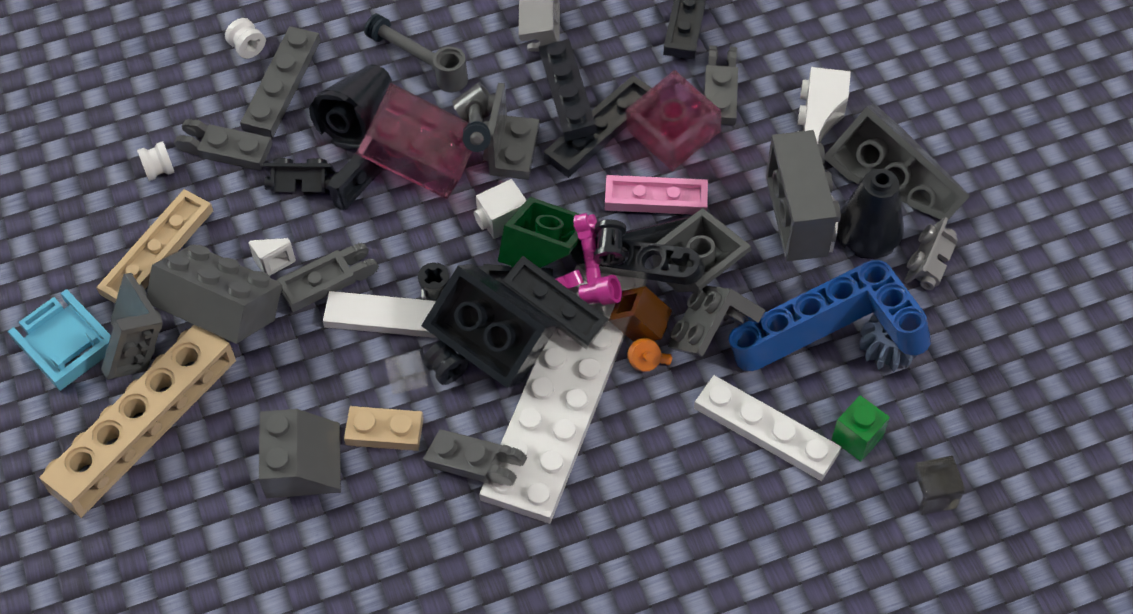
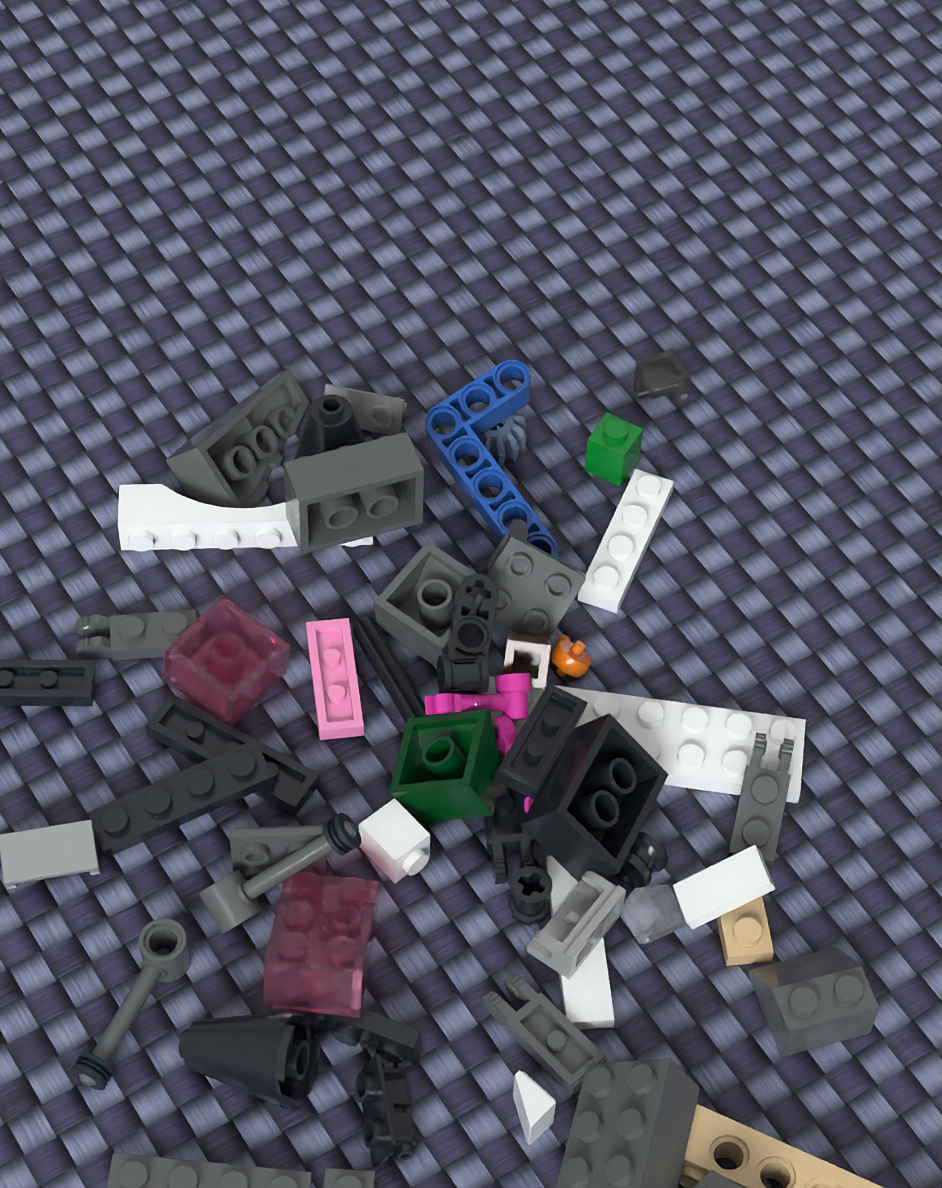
camera: 105 degrees left, 5 degrees down
none -> light grey hinge [527,871,626,980]
none -> white tile [673,845,775,930]

